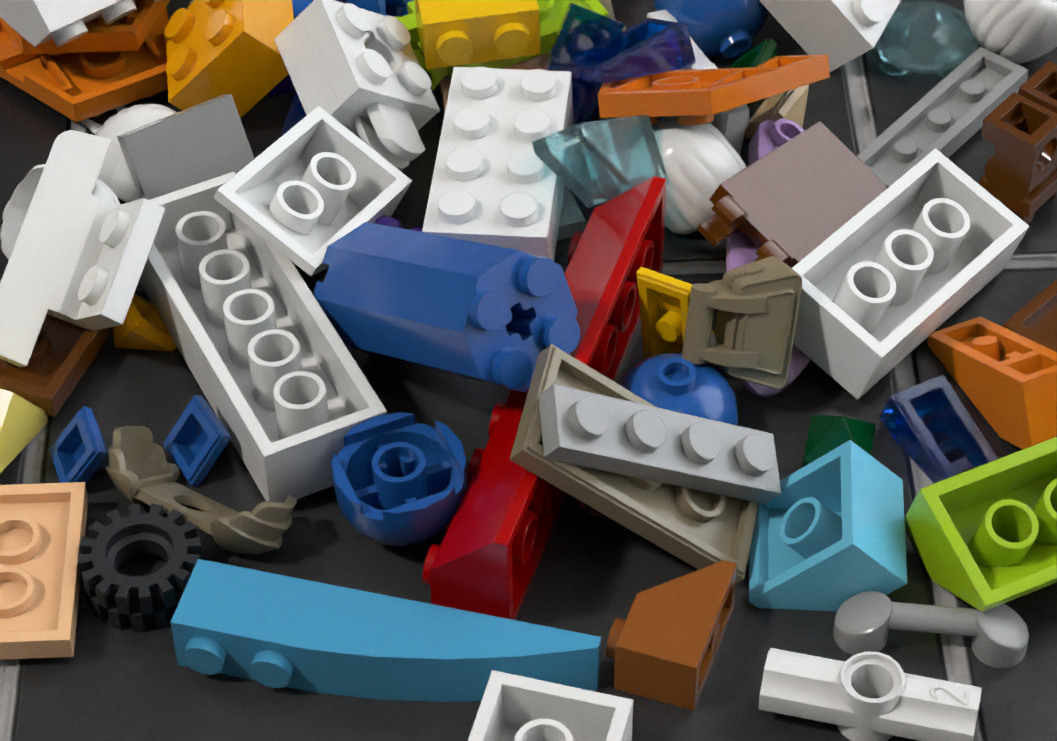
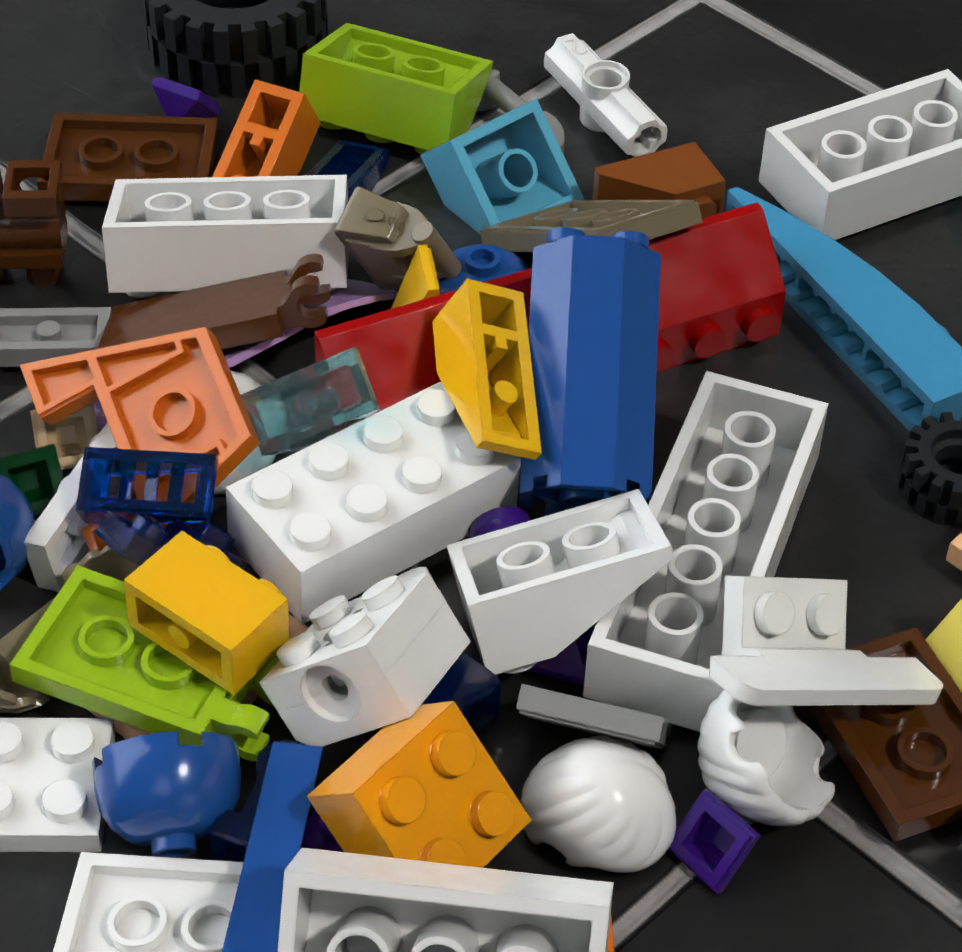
camera: 135 degrees left, 0 degrees up
blue slope [49,406,109,486] -> none
dark tan piece [105,426,297,555] -> none
blue slope [163,395,231,487] -> none
blue cylinder [331,412,467,547] -> none
light grey plate [538,384,782,504] -> none
none -> yellow slope [432,278,542,460]

